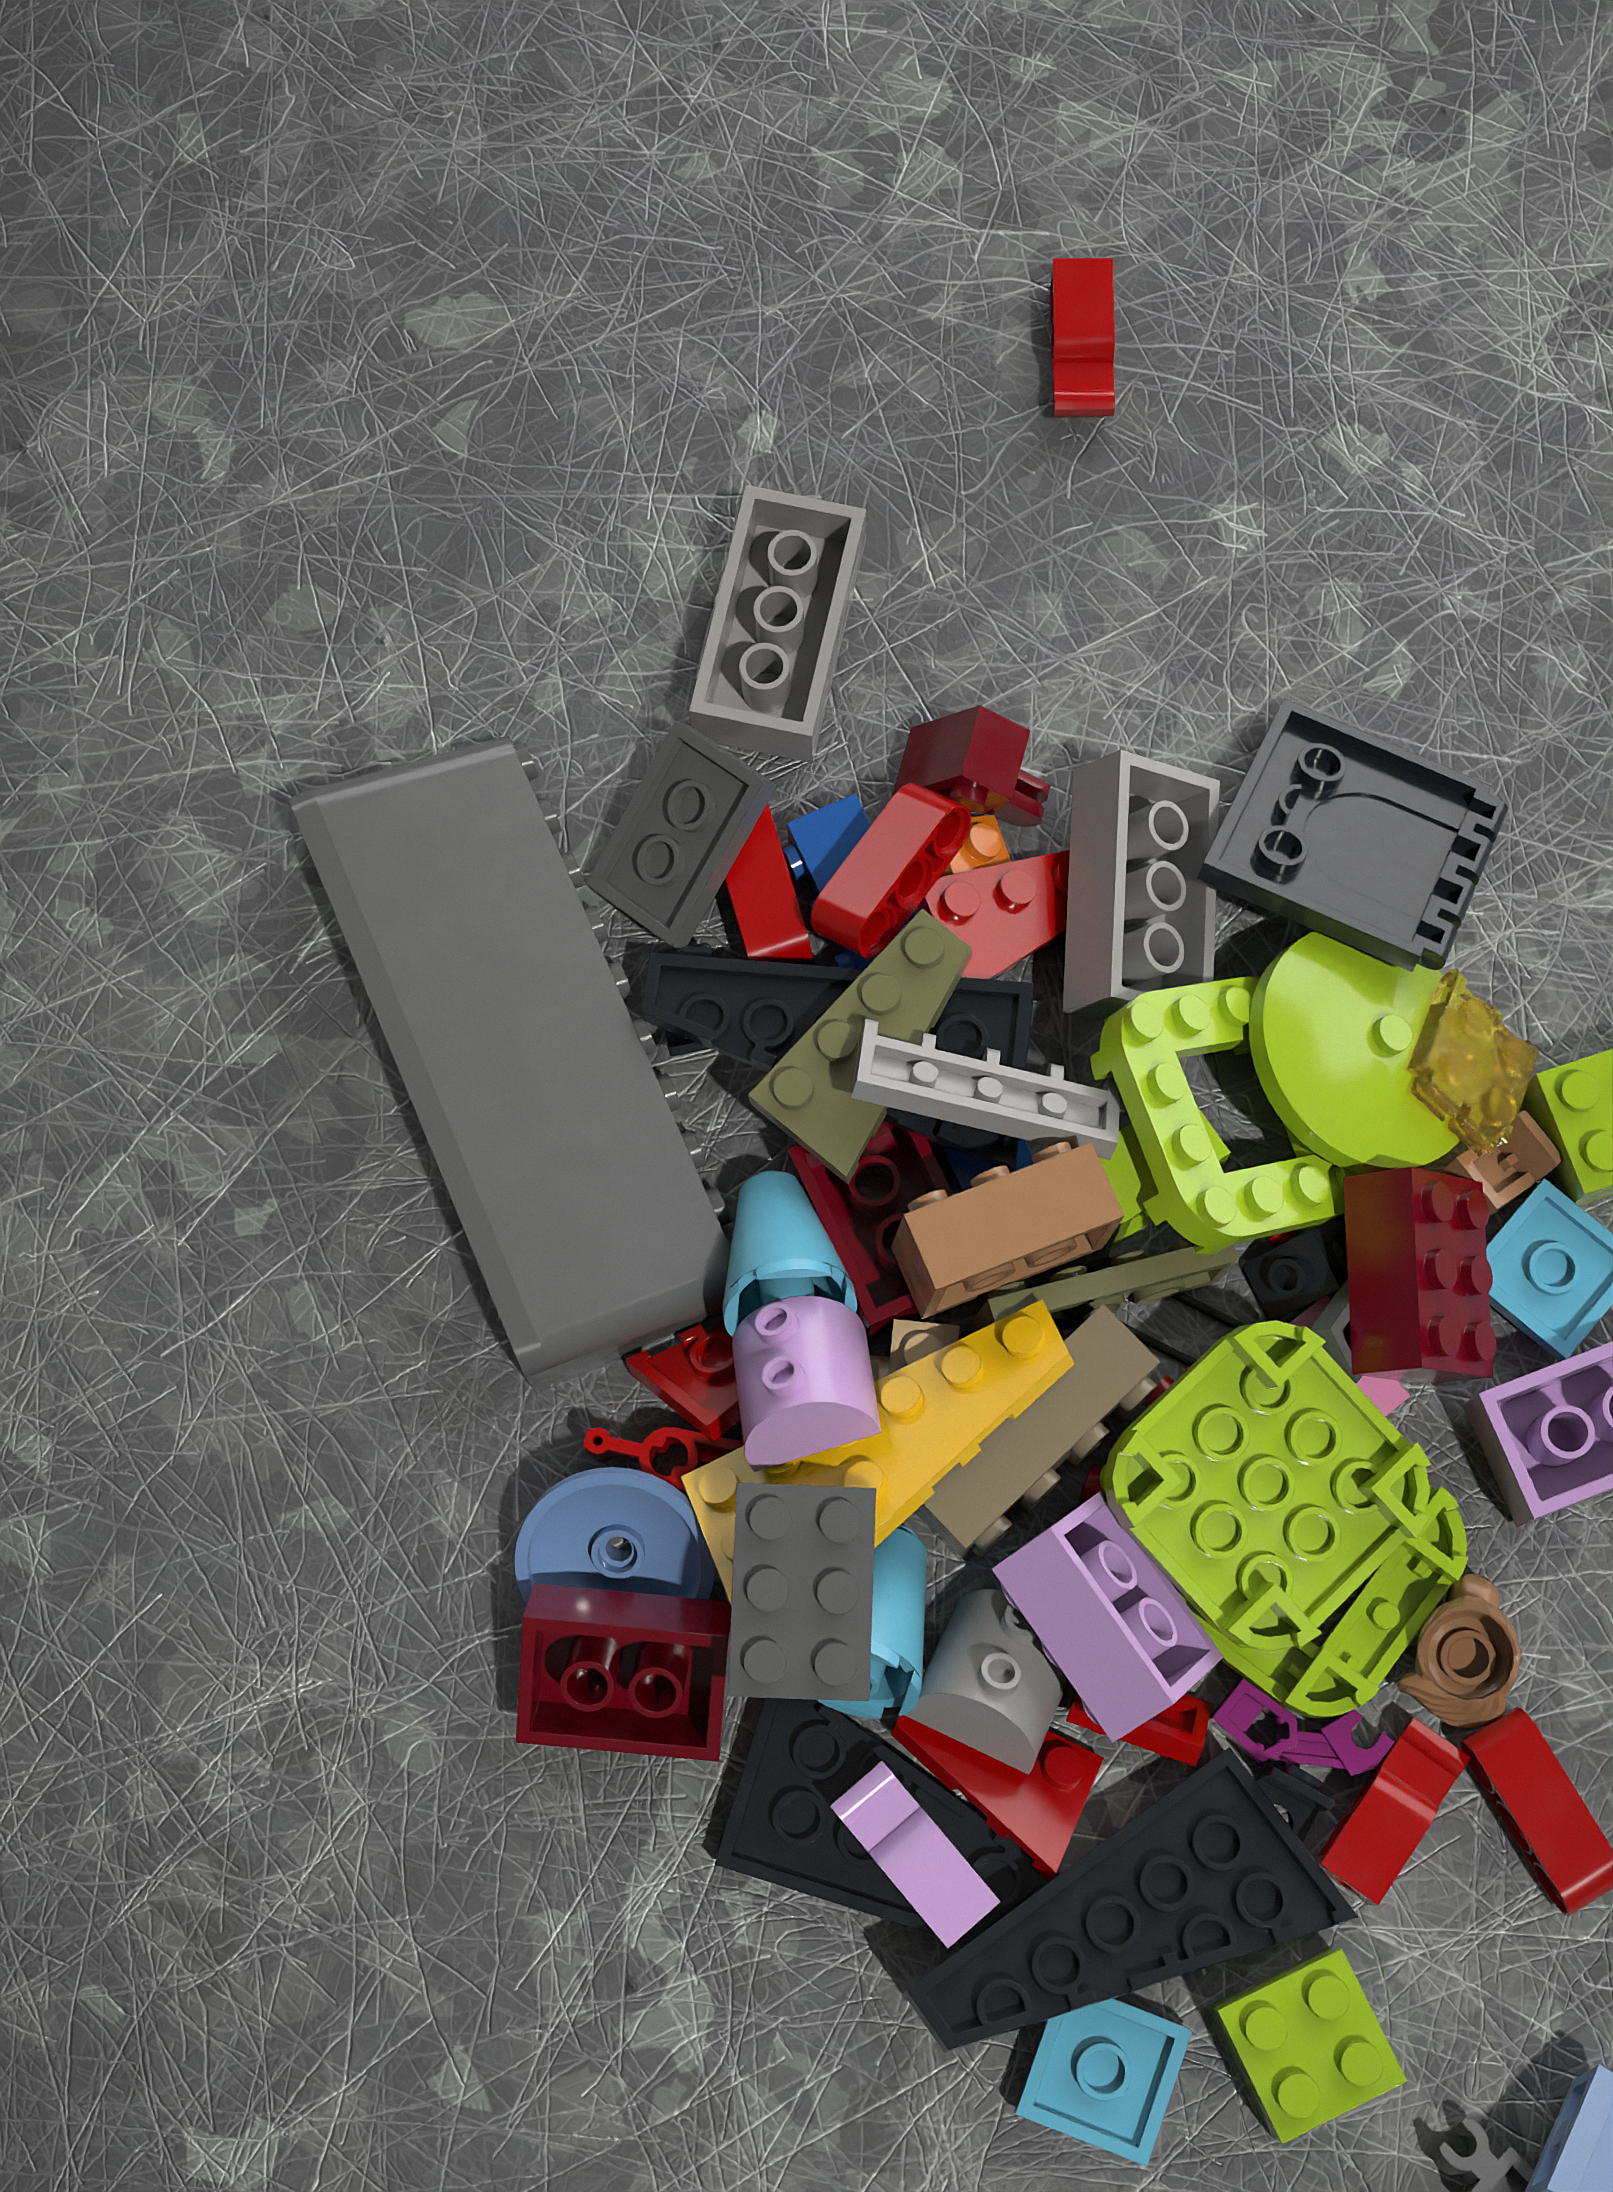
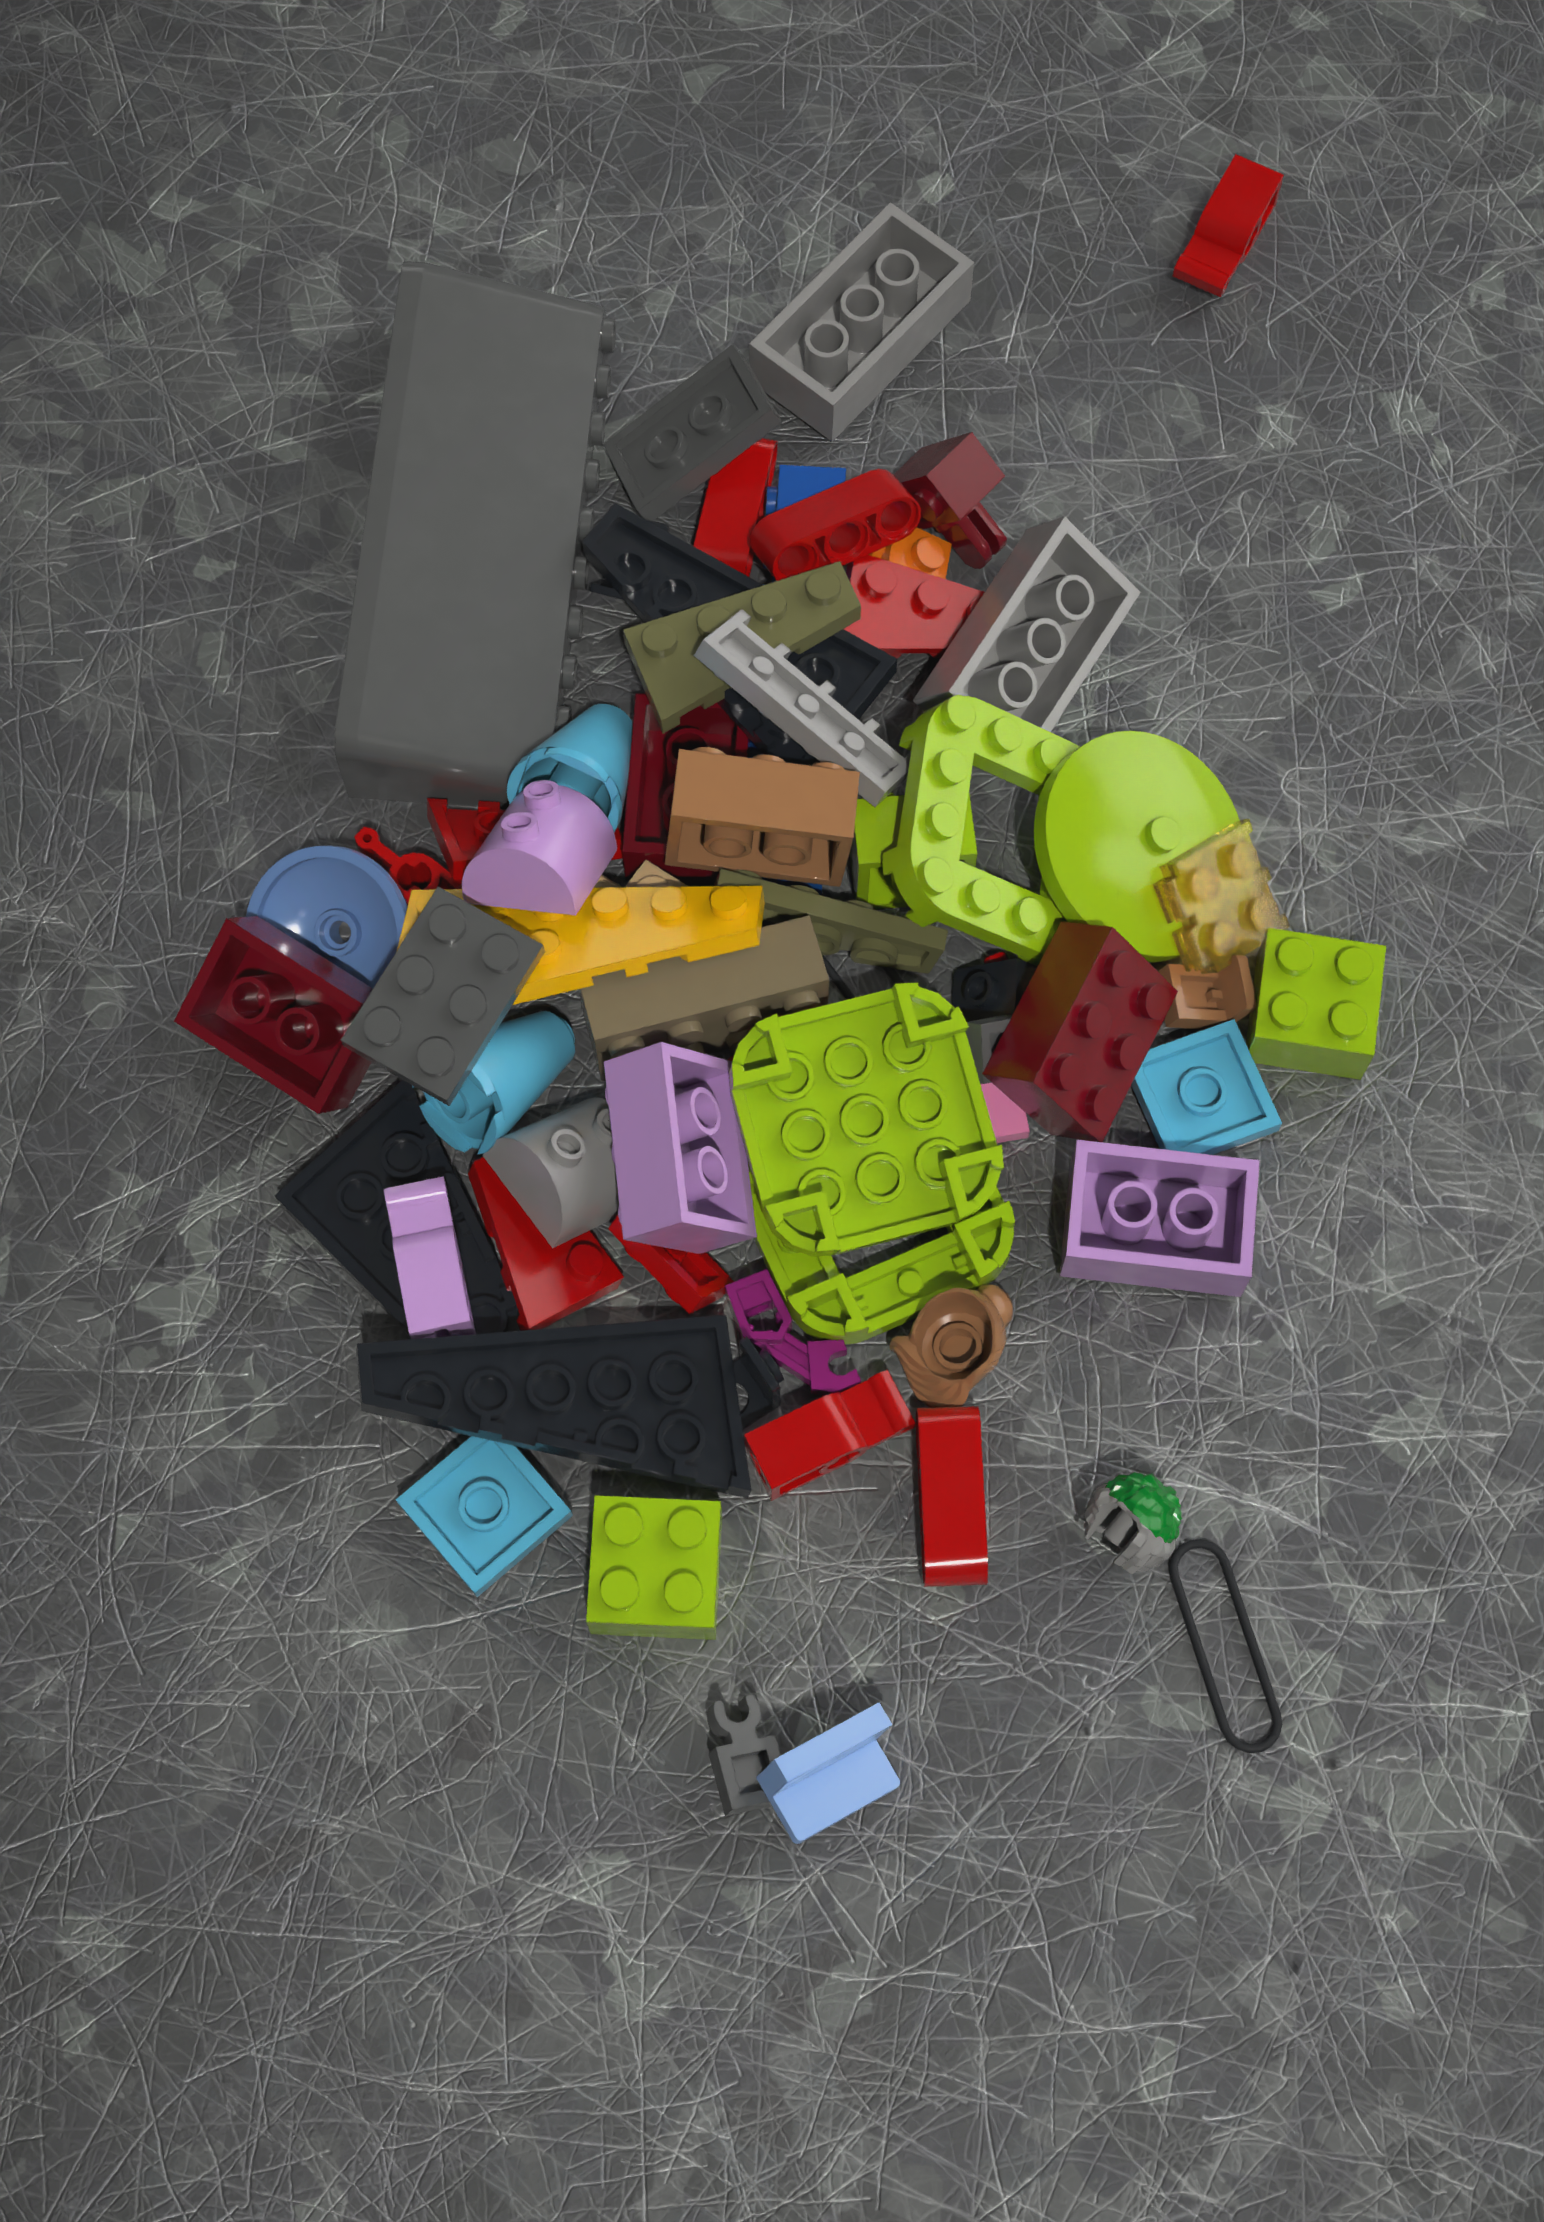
camera: 25 degrees right, 5 degrees down
hinge [1197,698,1508,972] -> none

